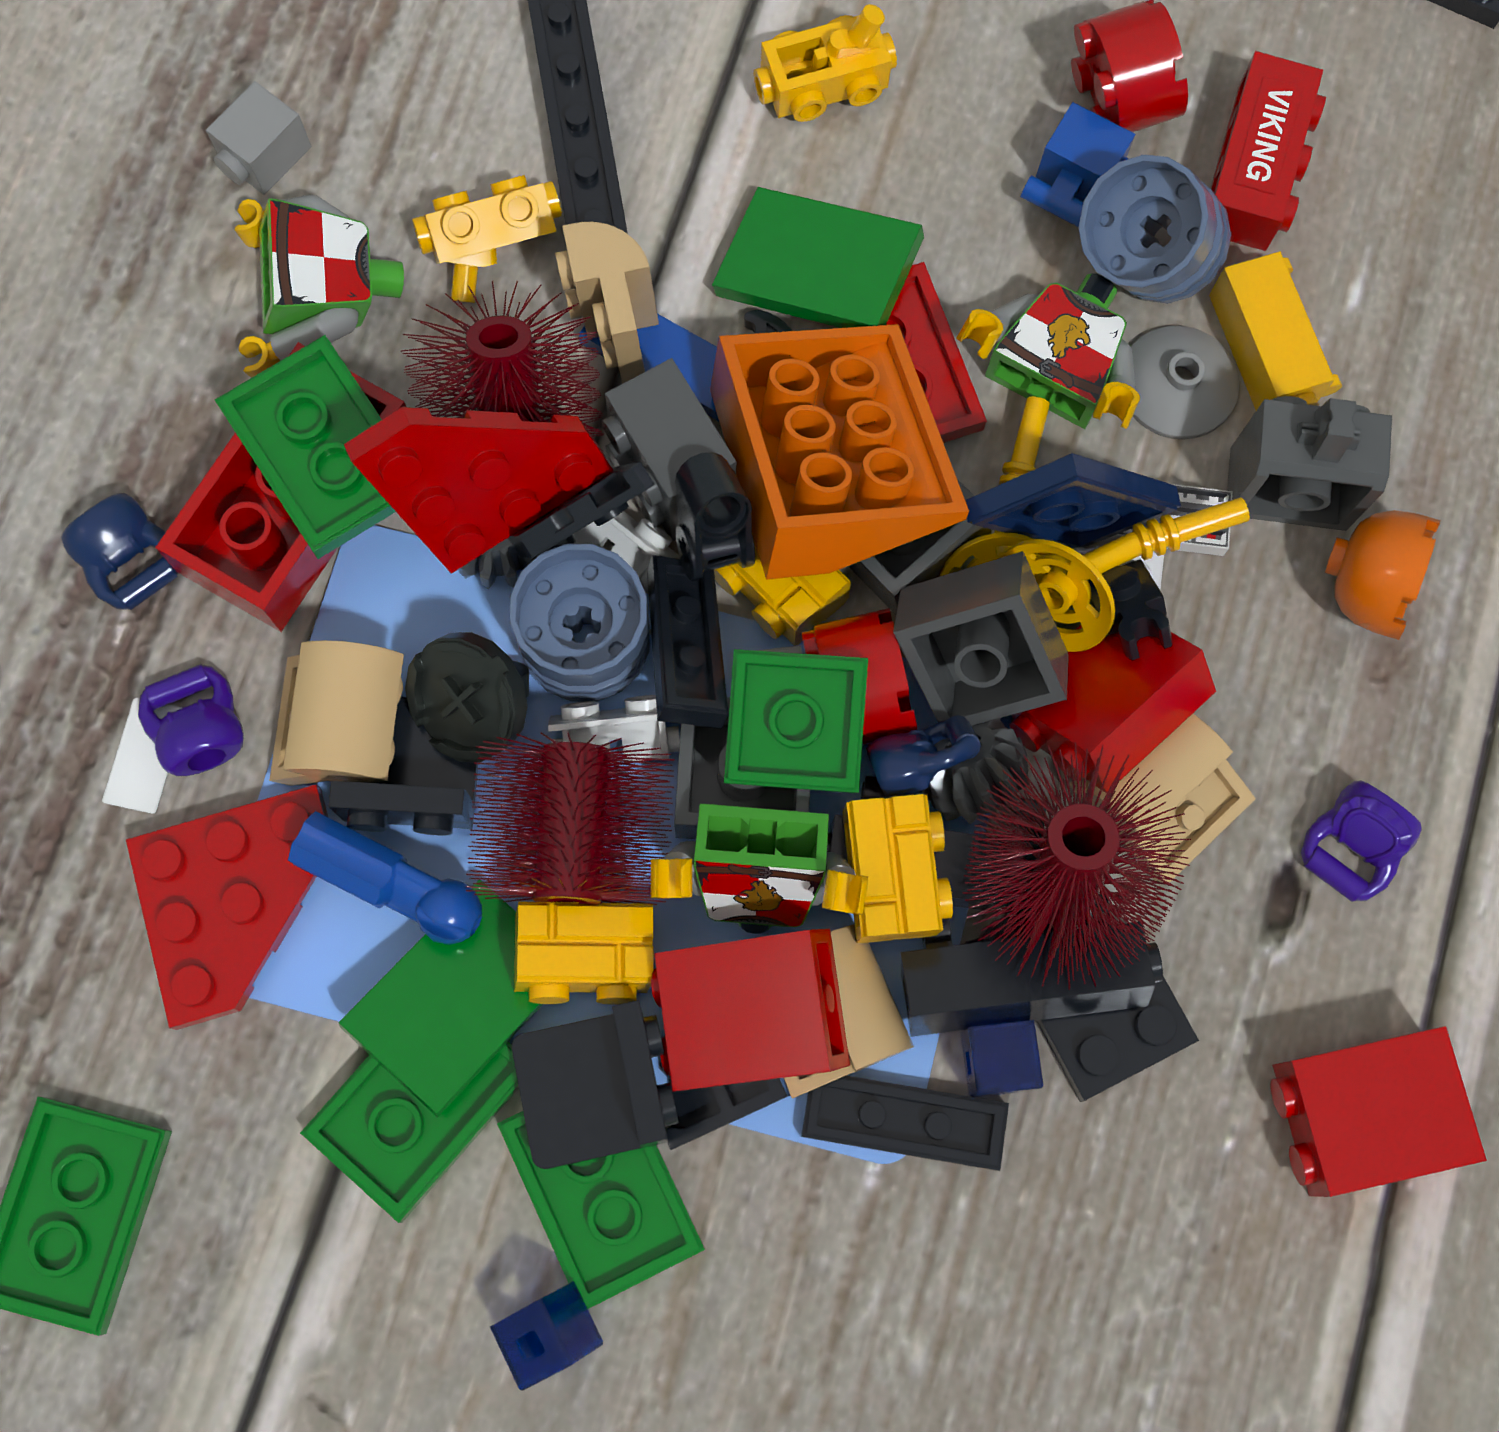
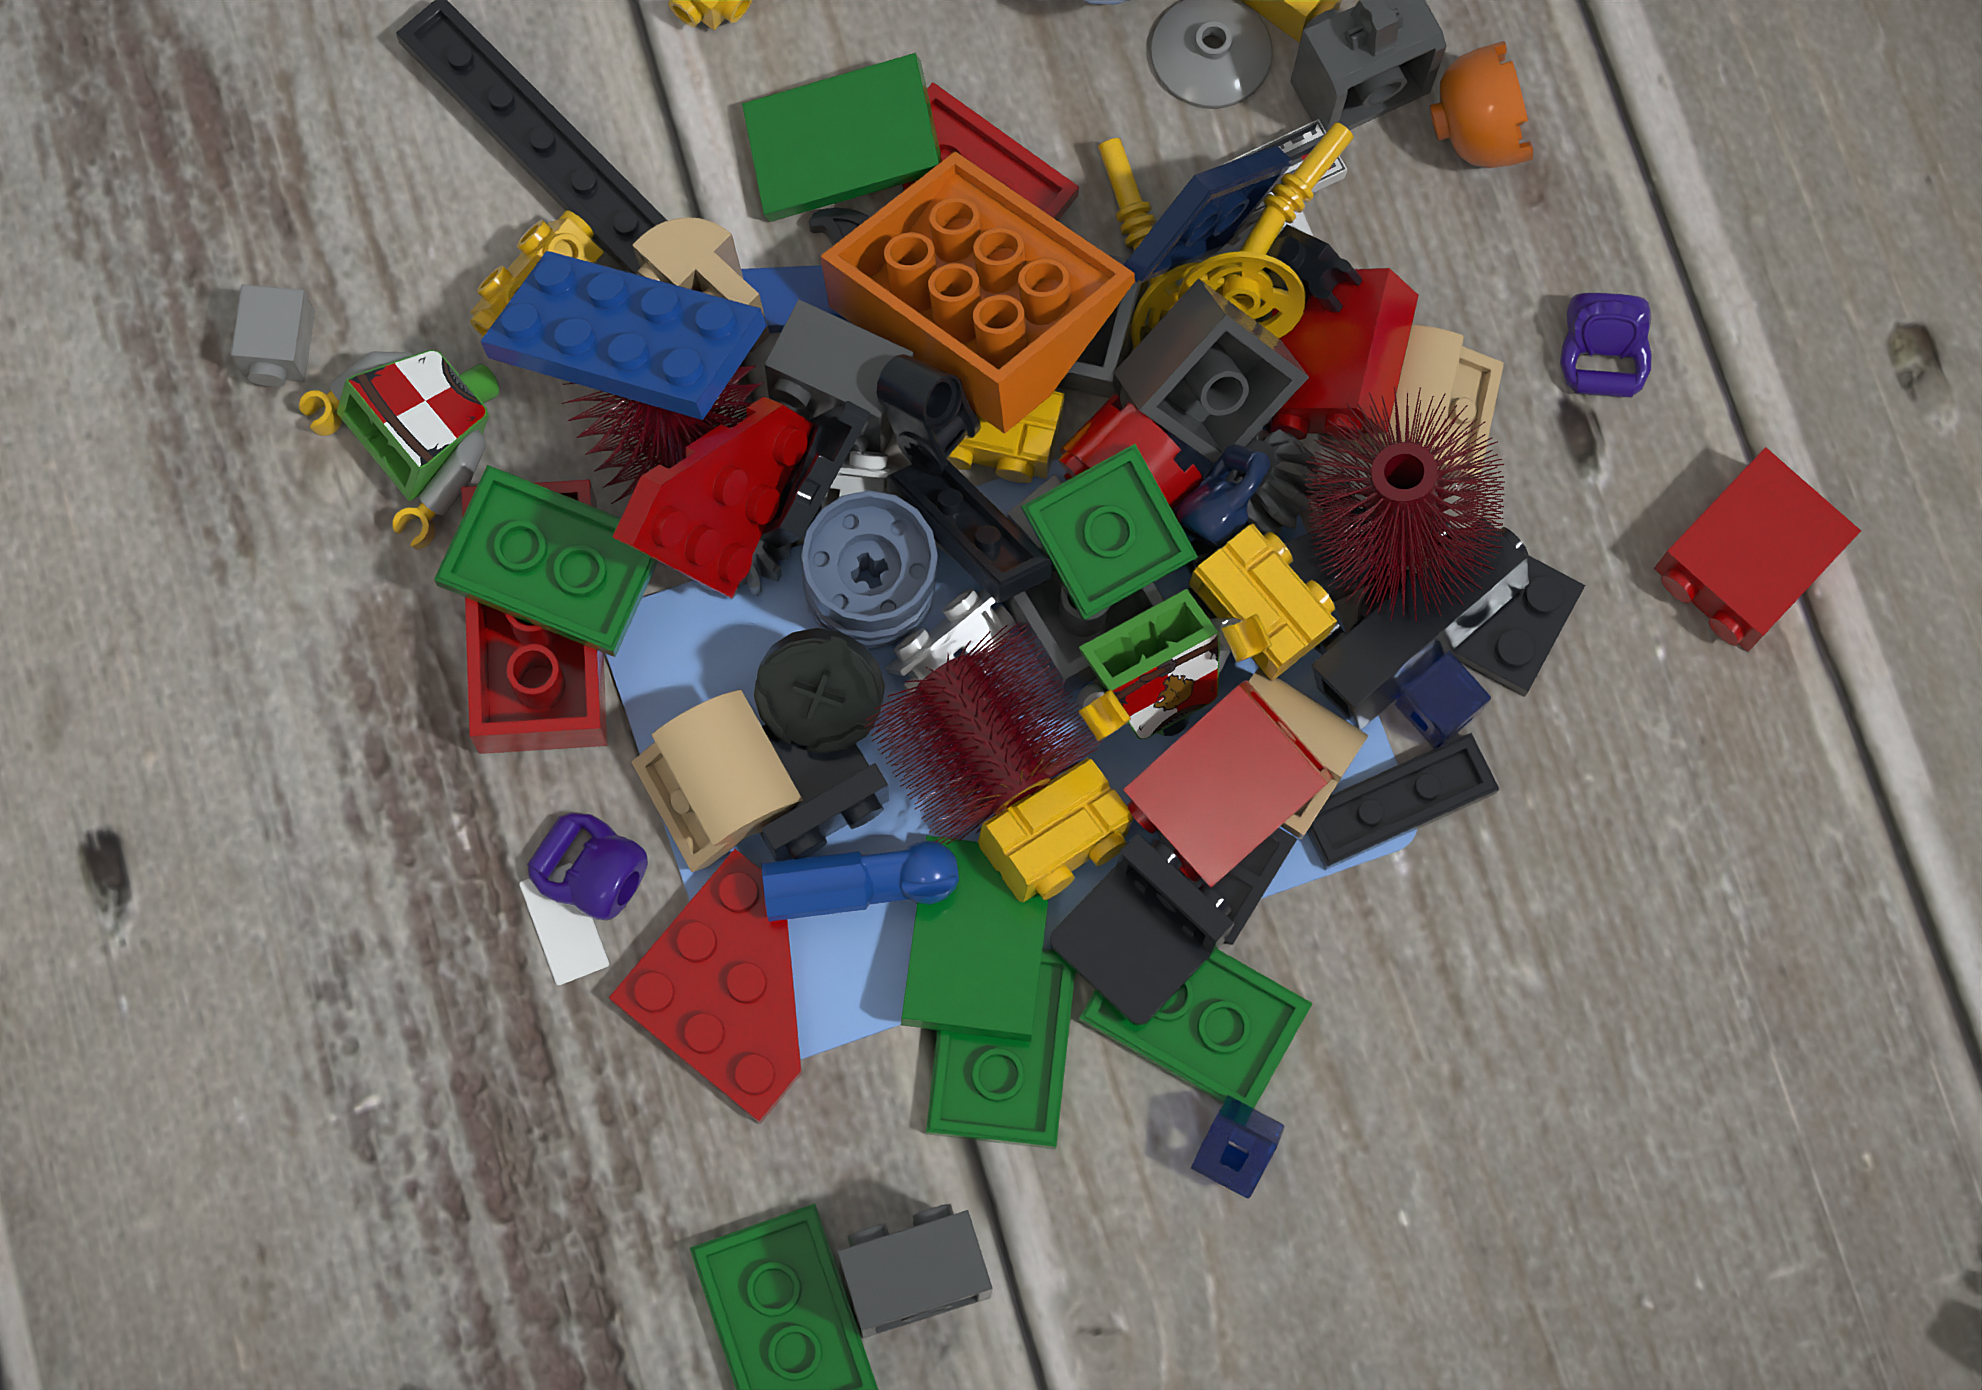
camera: 35 degrees left, 0 degrees up
dark blue piece [61,493,178,610] -> none
torso [956,273,1140,429] -> none
none -> blue plate [480,251,767,420]
none -> dark grey brick [838,1204,993,1338]

